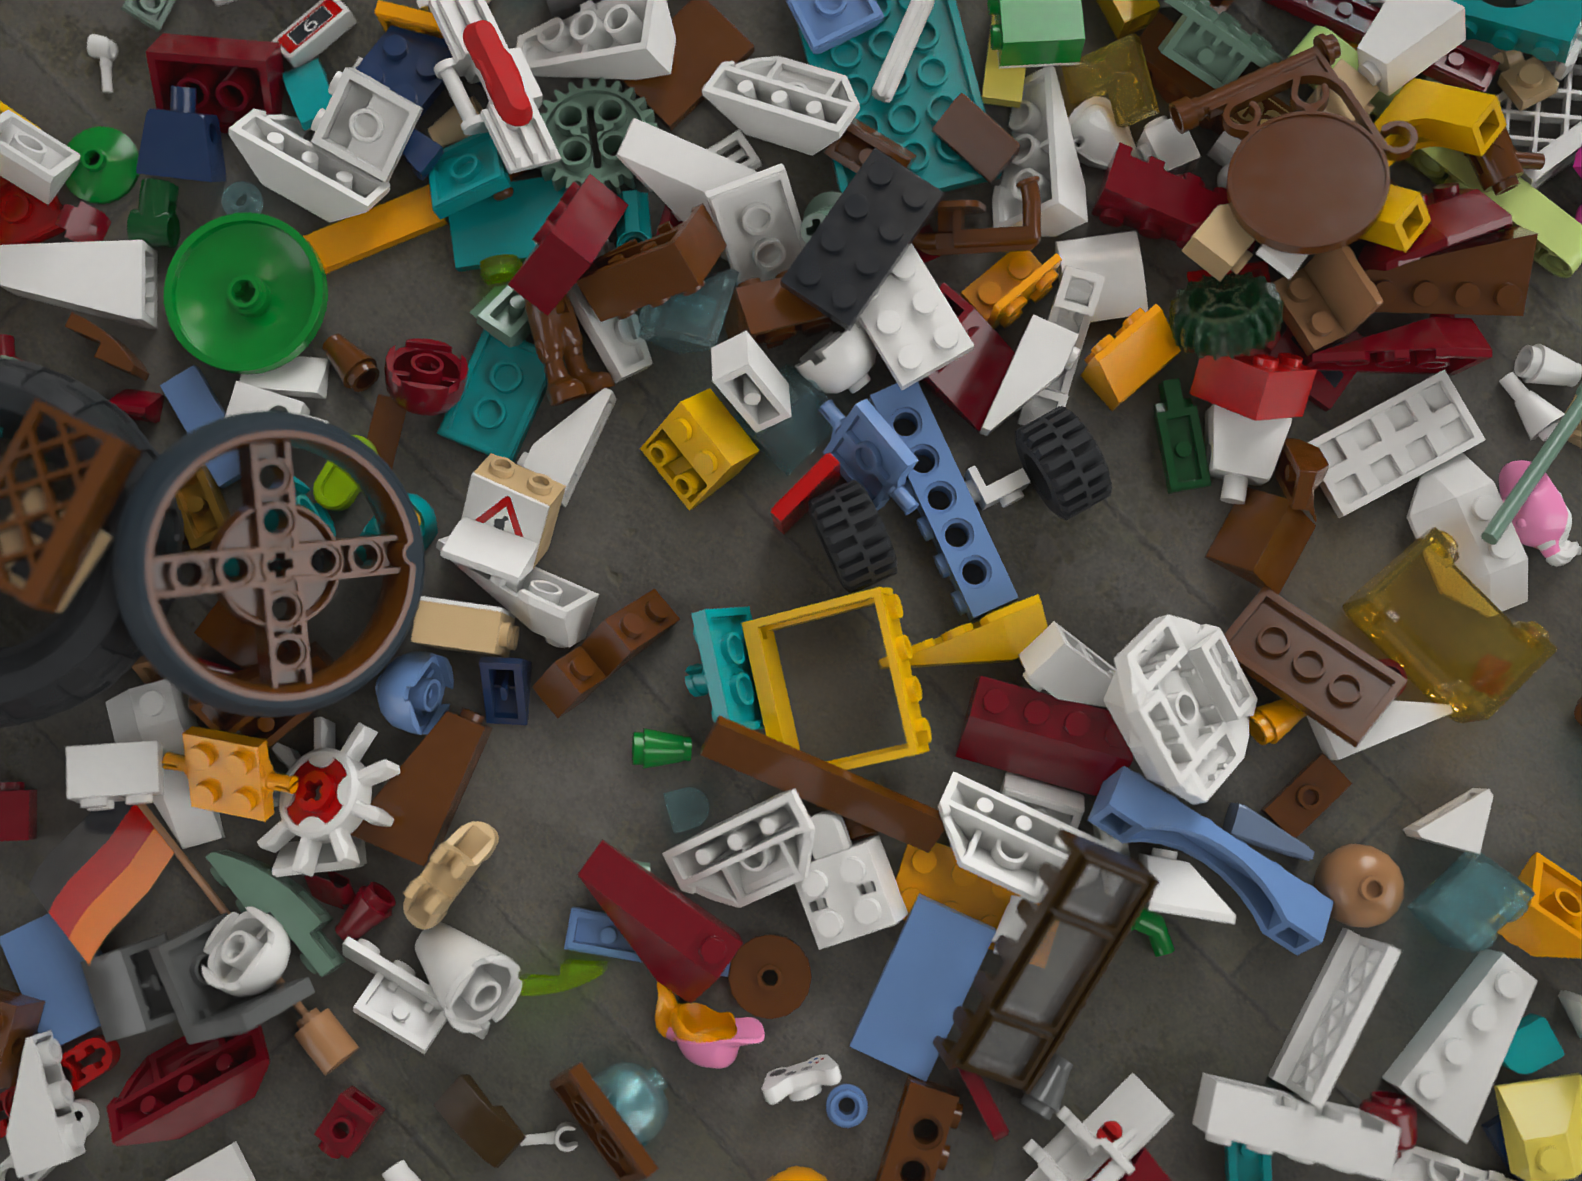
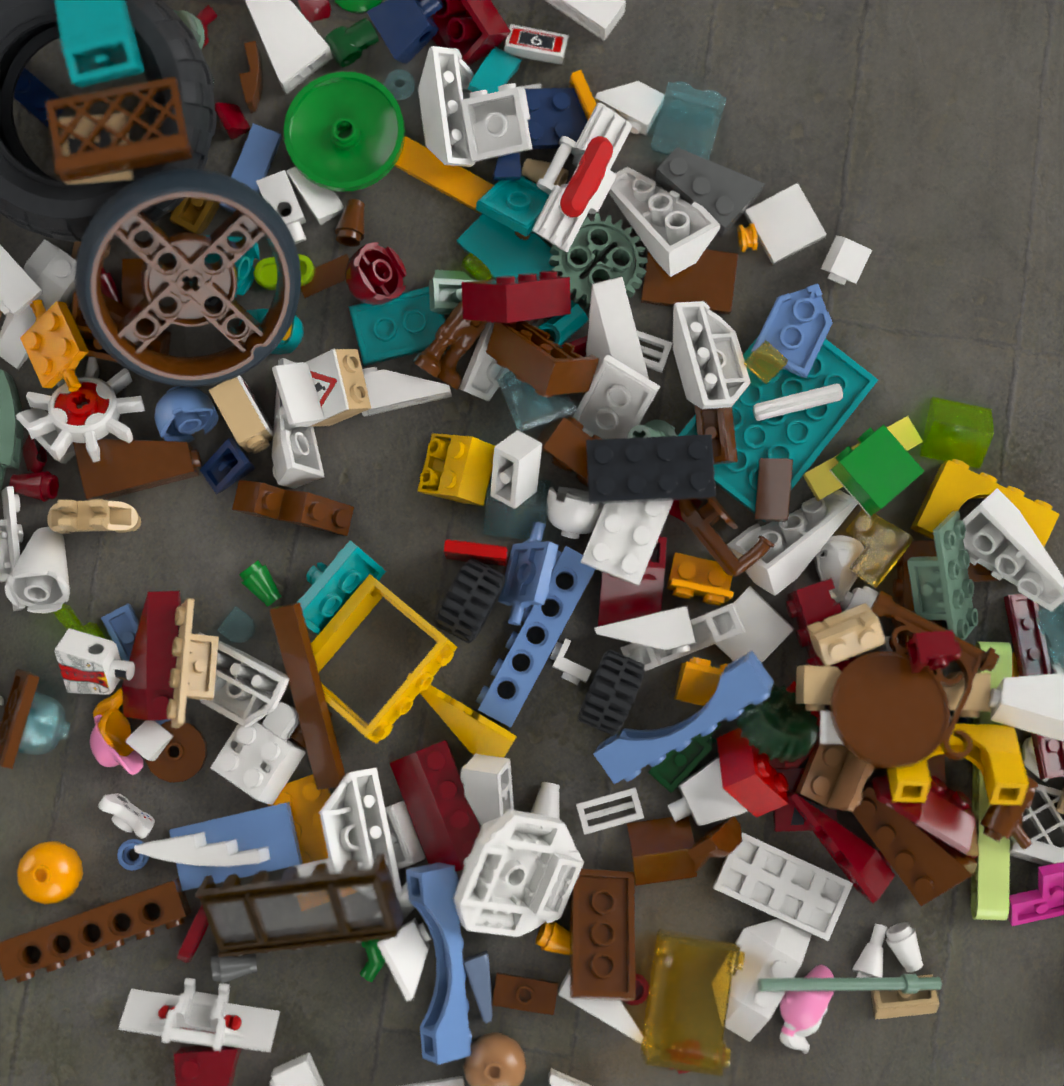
camera: 45 degrees right, 0 degrees up
none -> white torso [54,629,135,694]
none -> white slope [125,720,174,761]
none -> white slope [134,832,270,866]
none -> tan bracket [167,598,219,728]
none -> white cone [530,782,560,818]
none -> white tile [576,787,644,835]
none -> medium blue arch [593,651,774,784]
none -> clear yellow tile [744,340,788,384]
none -> tan brick [807,603,885,667]
none -> dark red brick [907,630,961,673]

